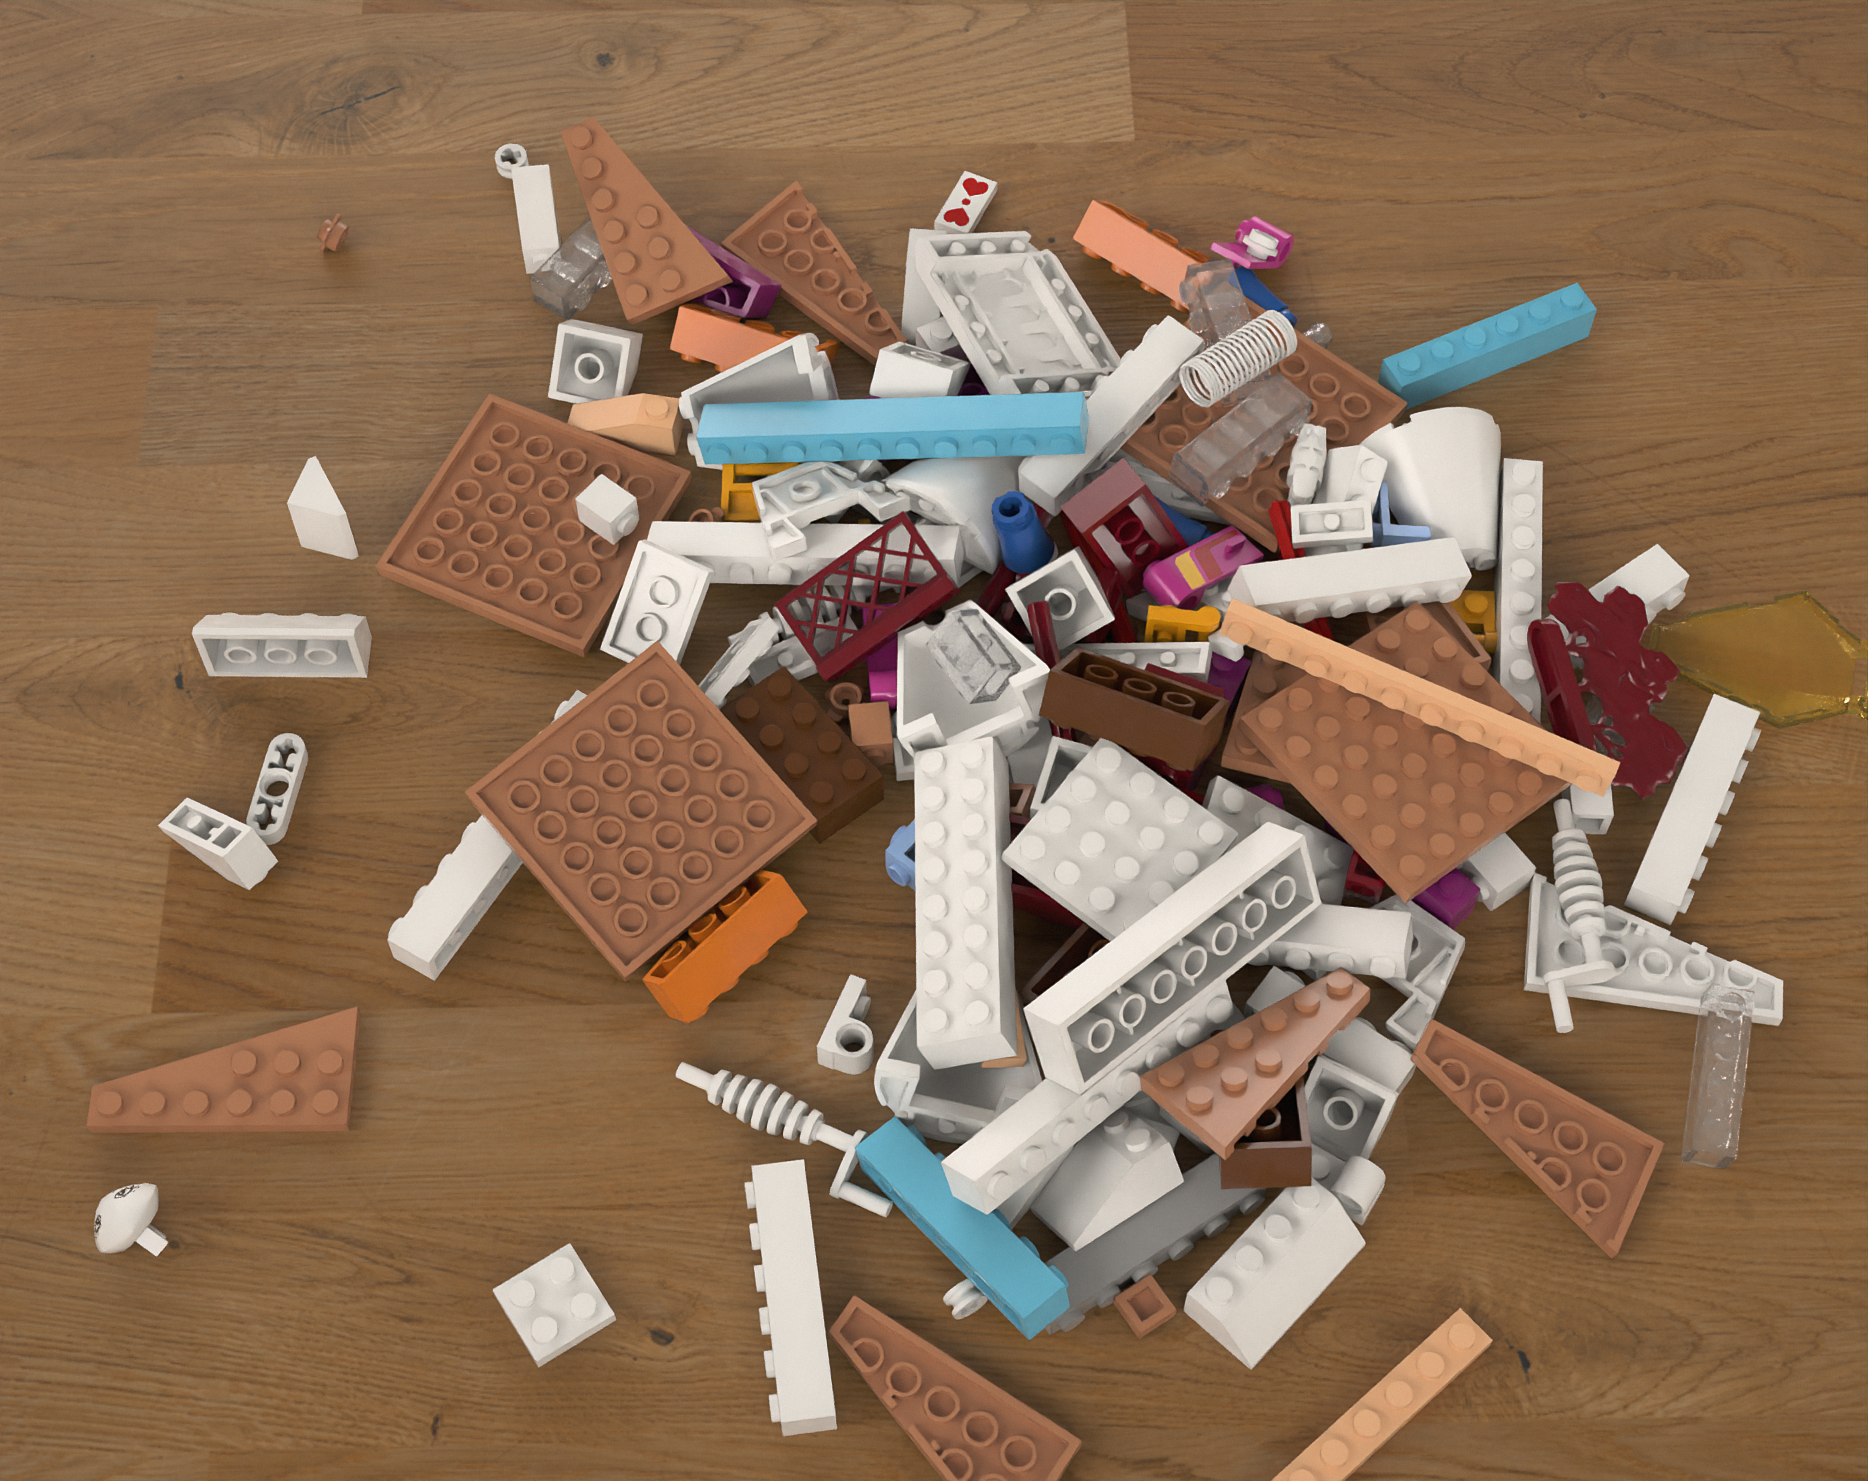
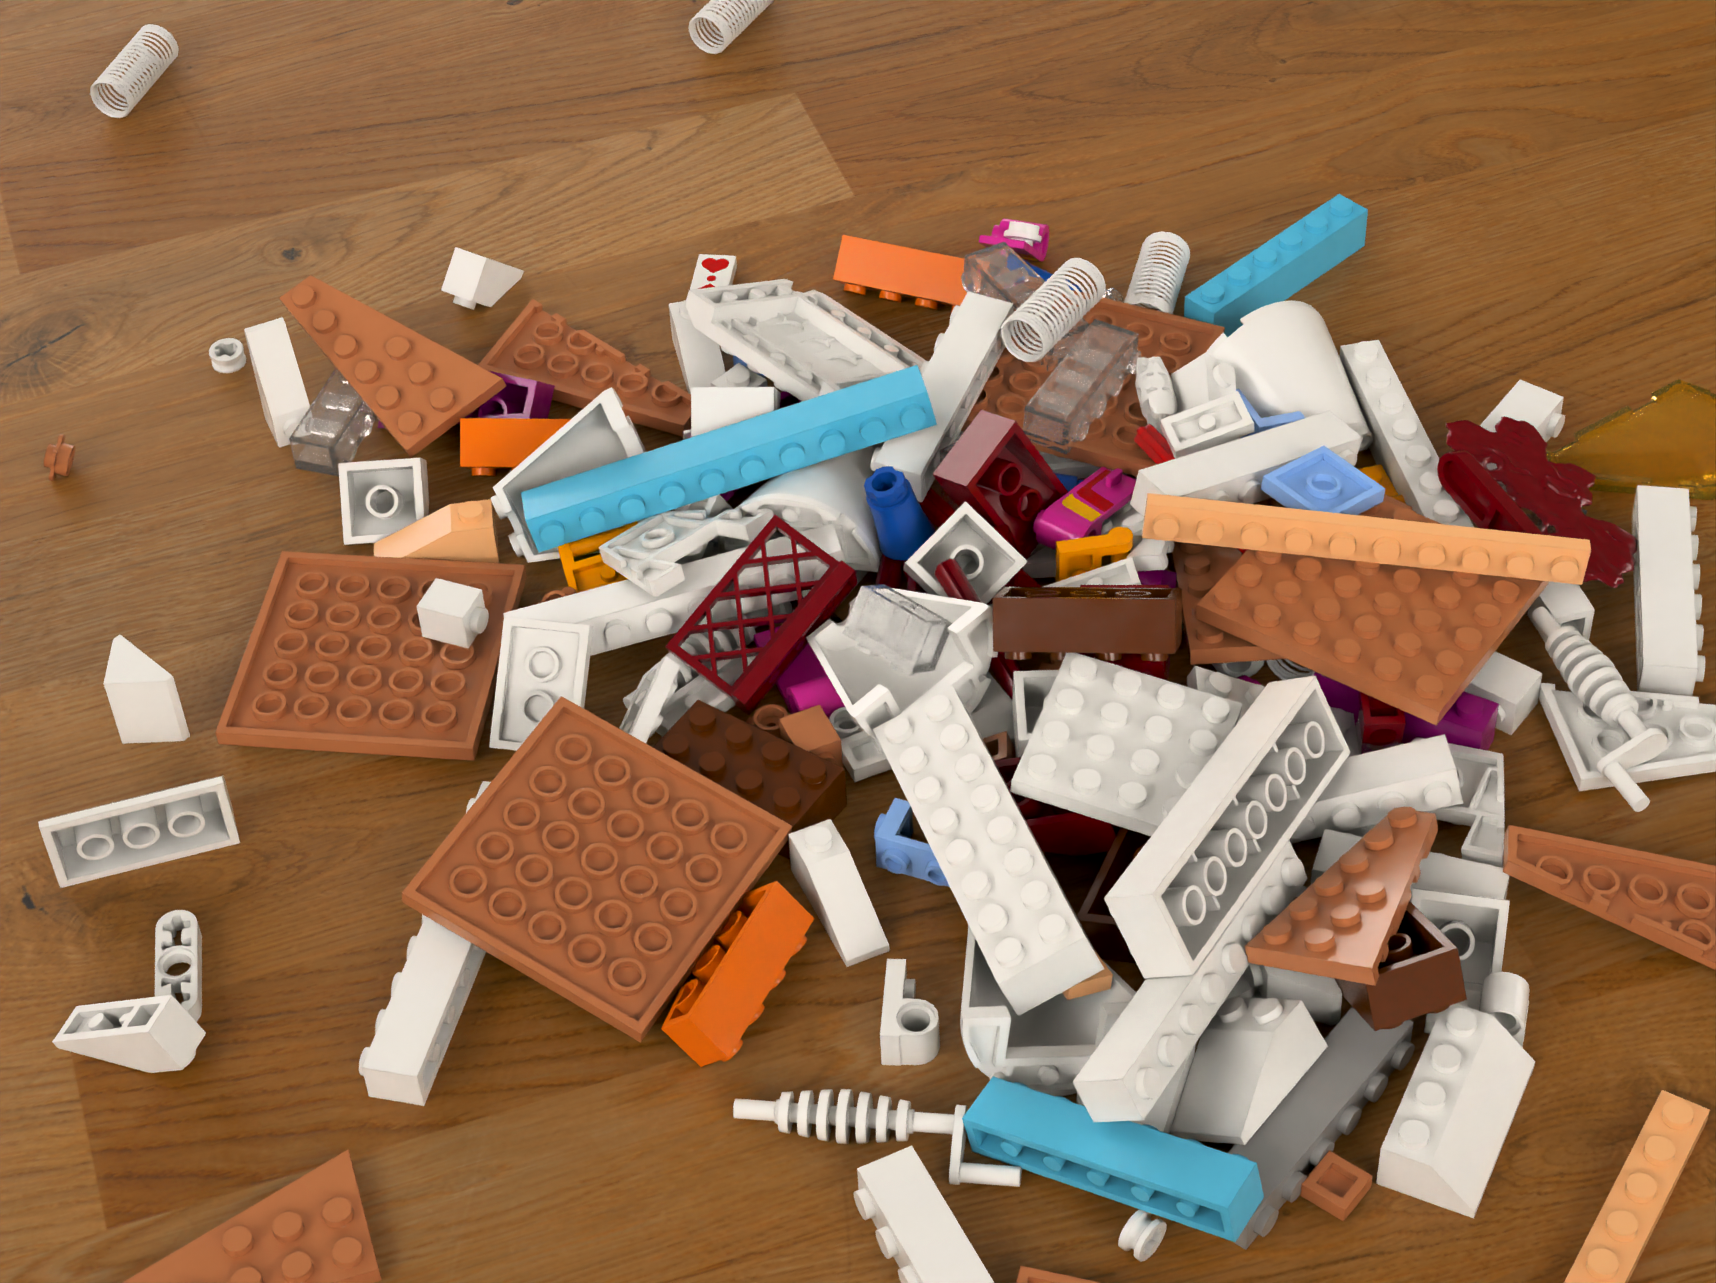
camera: 15 degrees left, 15 degrees down
none -> white slope [441,247,524,310]
none -> white slope [788,819,890,967]
none -> white piece [1124,231,1190,314]
none -> light blue plate [1261,446,1386,515]

